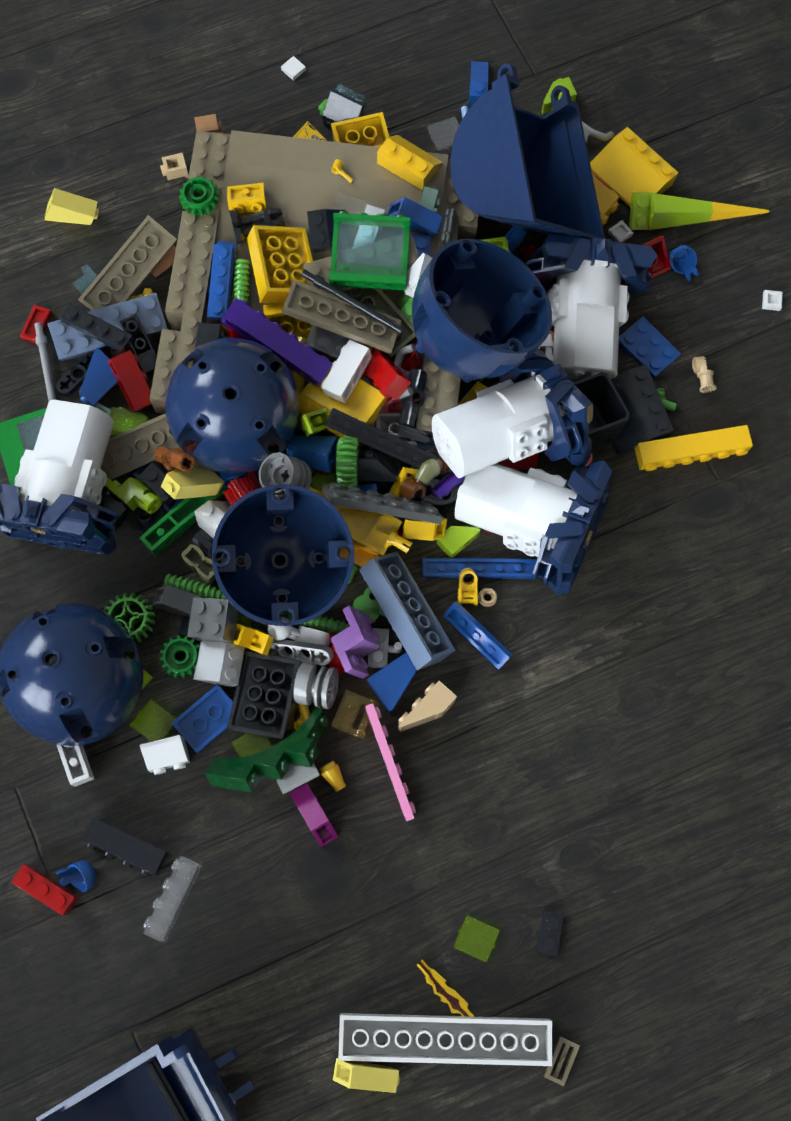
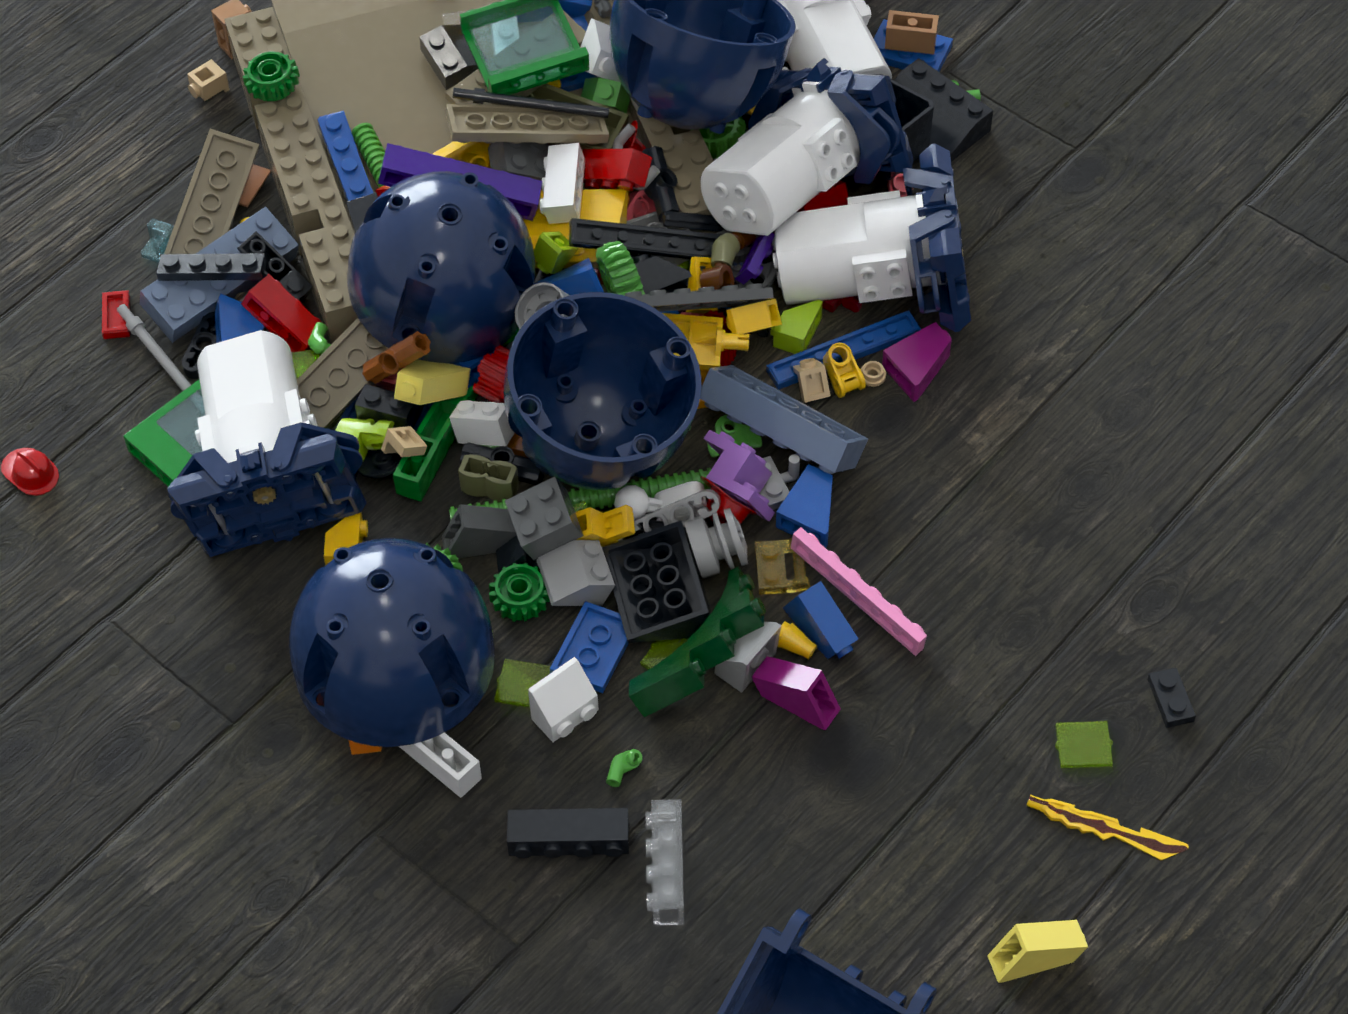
camera: 20 degrees left, 20 degrees down
red brick [11,864,80,916] -> none
light yellow slope [44,188,99,225] -> none
blue piece [56,860,96,892] -> none
yellow bracket [227,183,267,215] -> none
black piece [229,208,285,245] -> none
yellow slope [247,225,313,303] -> none
yellow arm [293,704,311,730] -> none
white brick [338,1013,552,1066] -> none
tan slope [398,681,457,732] -> none
blue plate [443,601,512,670] -> none
dark tan tile [544,1036,580,1086] -> none
yellow brick [635,425,753,471] -> none
tan connector [692,356,717,393] -> none
none -> bright green arm [308,322,331,355]
none -> yellow slope [324,512,368,565]
none -> tan bracket [381,426,427,457]
none -> bright green arm [606,749,643,787]
none -> blue slope [783,581,858,659]
none -> tan bracket [793,358,830,403]
none -> magenta slope [882,322,952,402]
none -> medium nougat brick [885,10,939,54]

